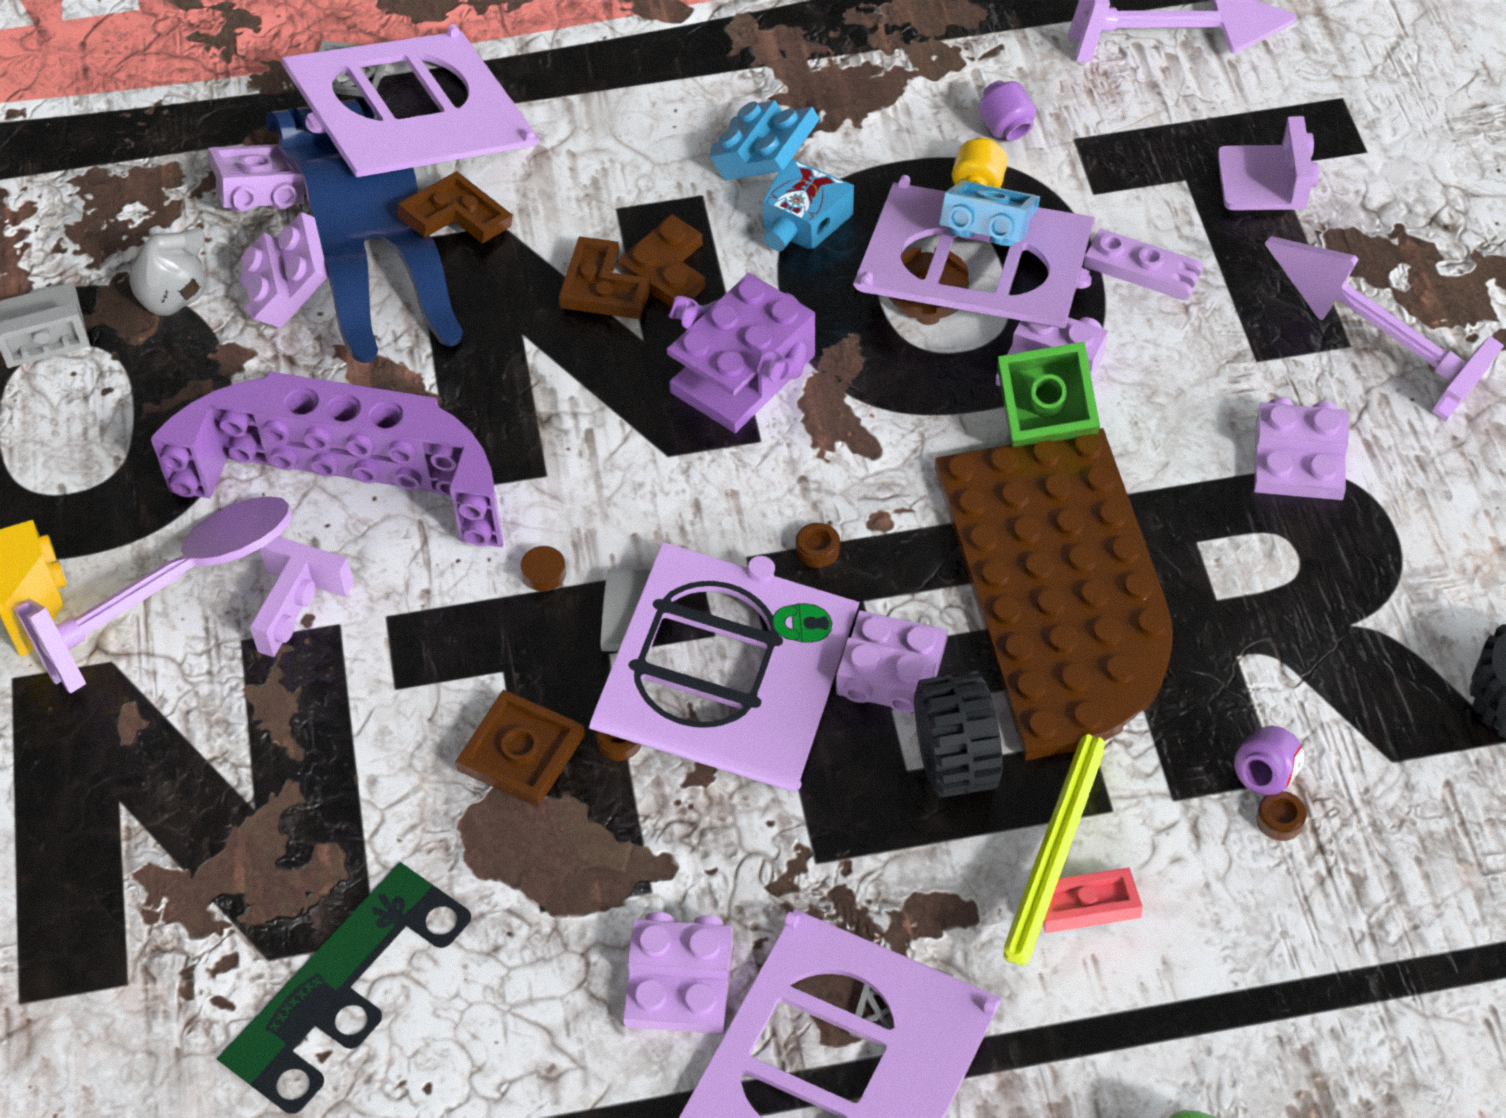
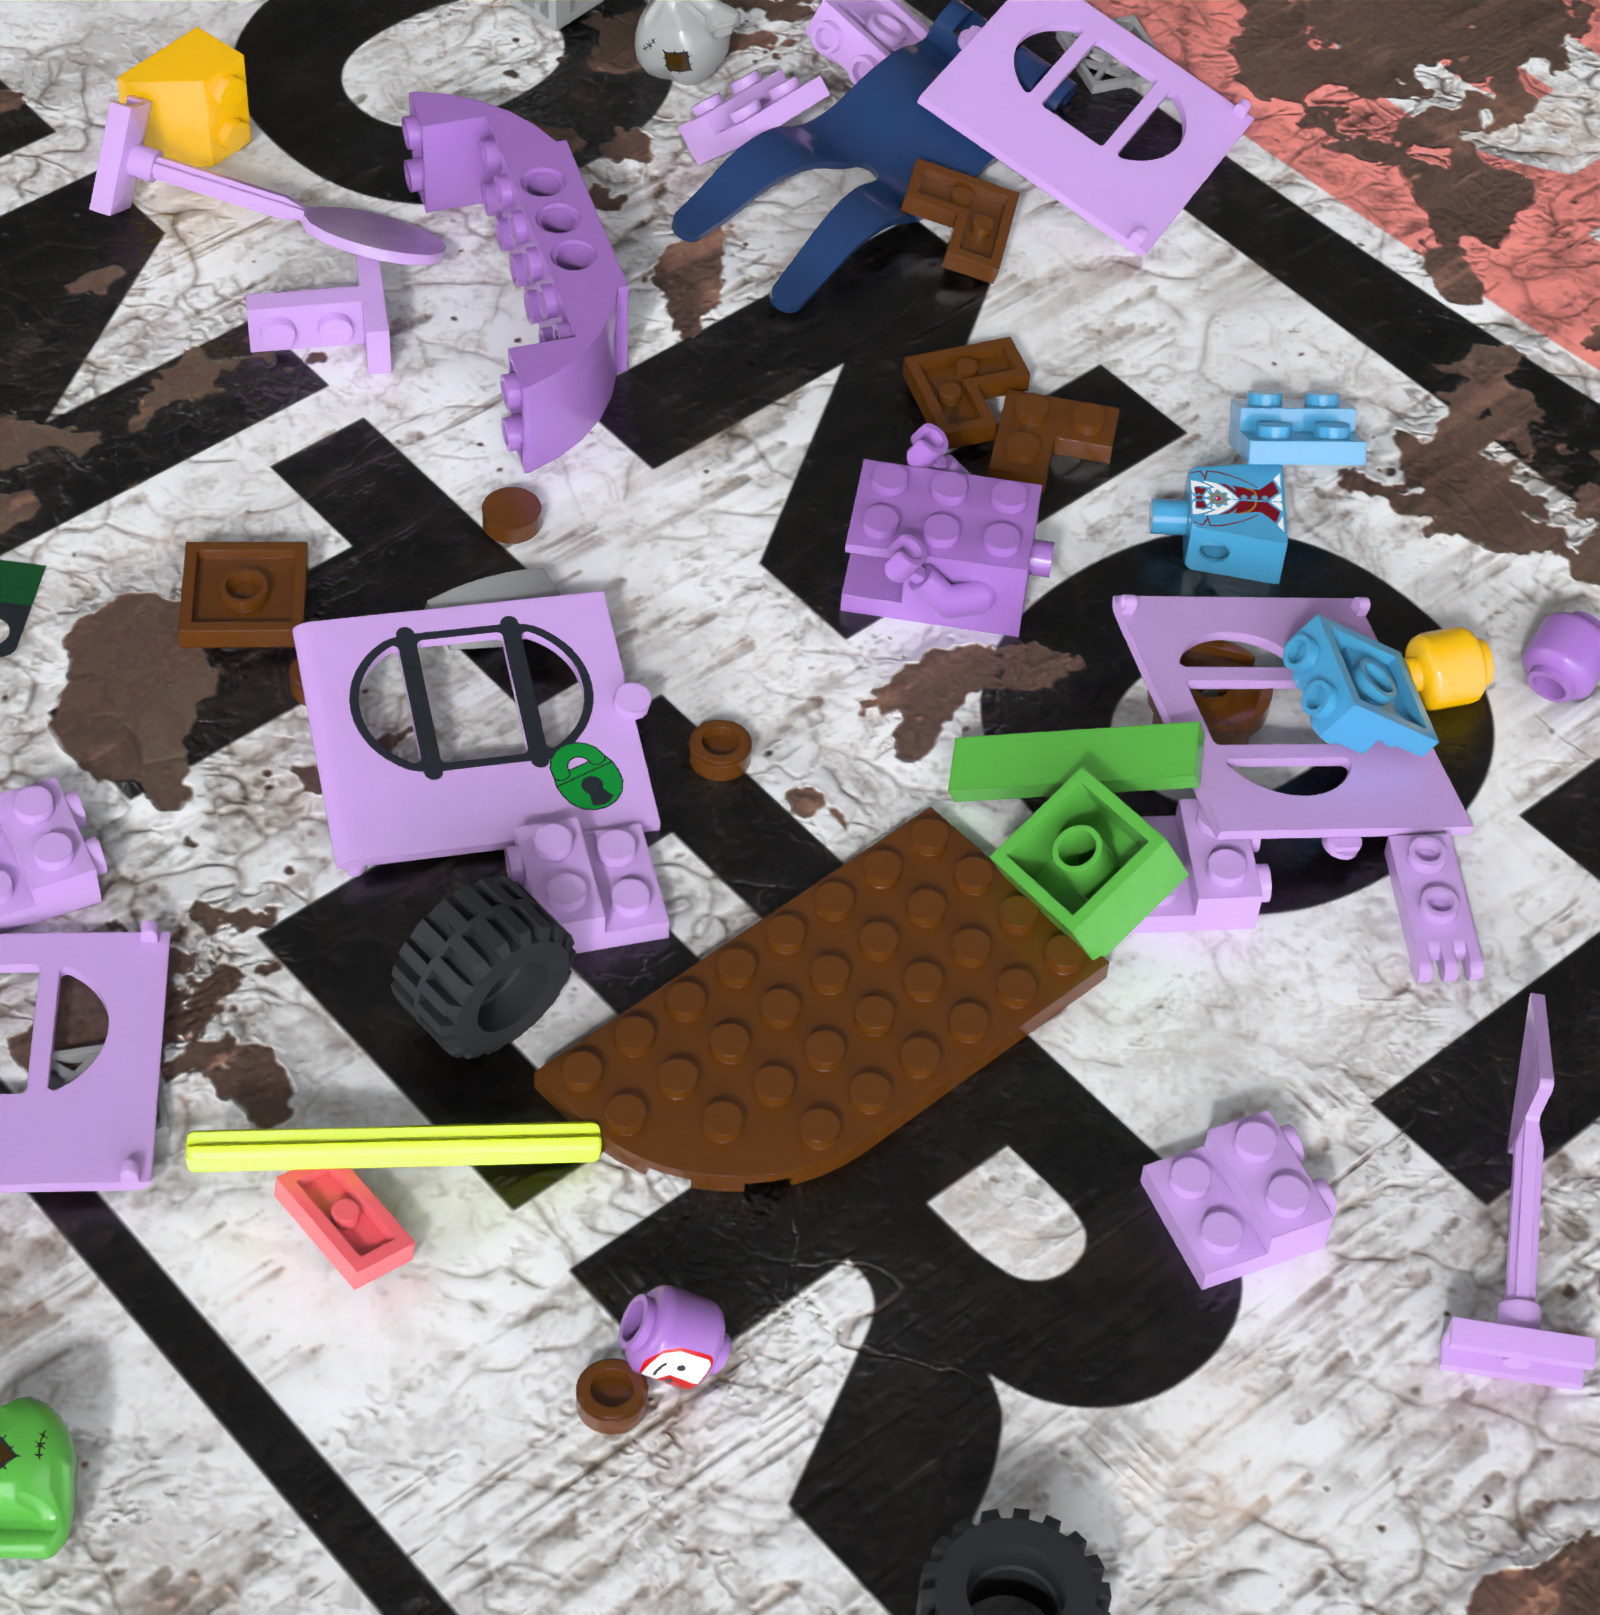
camera: 55 degrees right, 5 degrees down
none -> bright green tile [948,721,1205,802]

